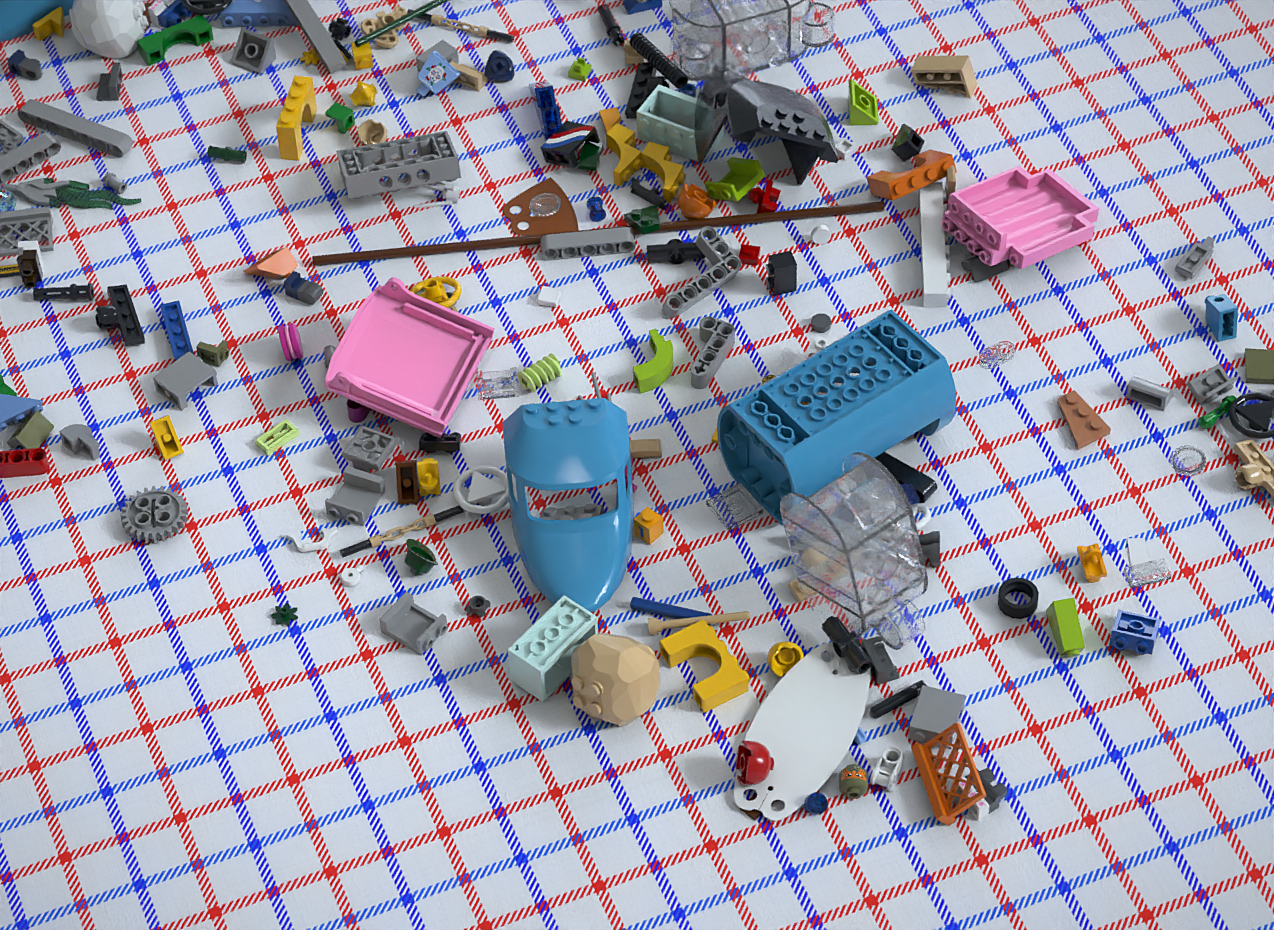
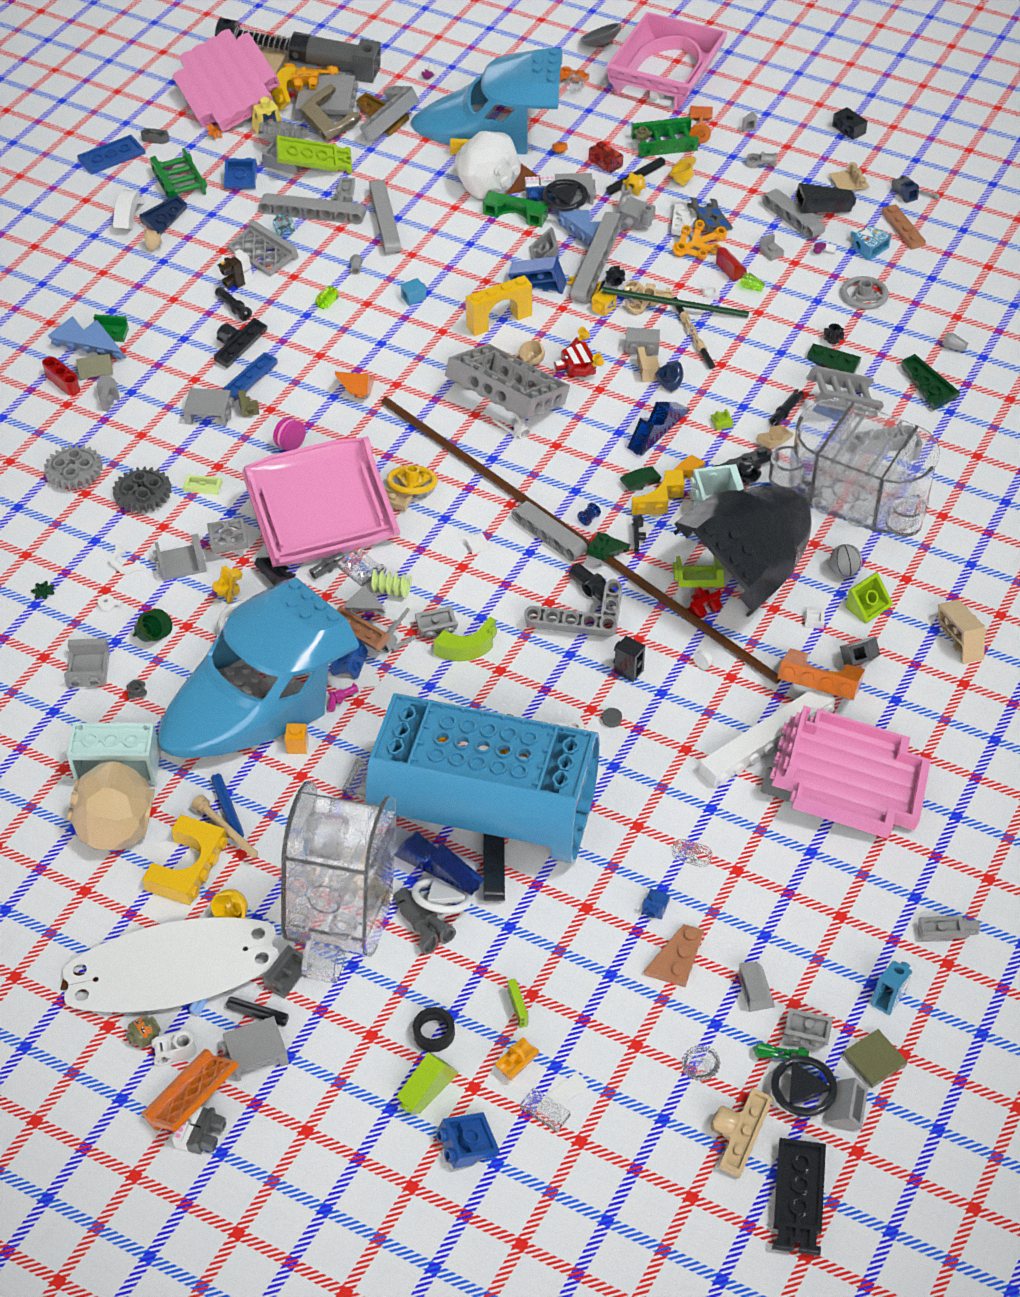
camera: 50 degrees right, 0 degrees up
clear green piece [3,178,142,210] -> none
leg [7,49,42,81] -> none
dark grey panel [96,62,123,101] -> none
yellow slope [149,415,184,460] -> none
dark green pin [207,145,247,163] -> none
leg [284,271,324,305] -> none
green panel [325,102,355,134] -> none
piece [340,505,464,558] -> none
yellow rock [349,80,378,107] -> none
reddish brown slope [395,460,419,504] -> none
light blue torso [416,51,461,96] -> none
dark orange piece [502,177,579,236] -> none
clear hat [529,193,561,218] -> none
black panel [540,121,600,168] -> none
black piece [629,32,688,89] -> none
tan tile [630,439,662,458] -> none
yellow arch [642,142,686,203] -> none
orange cylinder [677,183,716,220] -> none
light grey beam [691,316,735,389] -> none
red cylinder [736,740,774,785] -> none
red plate [738,244,760,266] -> none
clear blue tile [804,792,828,816] -> none
black piece [822,616,872,674] -> none
tan tile [945,166,956,200] -> none
none -> dark grey gear [113,466,172,514]
none -> dark grey pin [309,552,346,579]
none -> clear neon green brick [315,286,339,309]
none -> light grey slope [344,586,386,613]
none -> dark azure brick [400,278,427,306]
none -> light grey bracket [415,606,458,638]
none -> lime tile [507,978,528,1028]
none -> blue wedge [508,256,567,294]
none -> red torso [554,327,604,377]
none -> blue bracket [642,889,670,920]
none -> light grey piece [830,544,862,577]

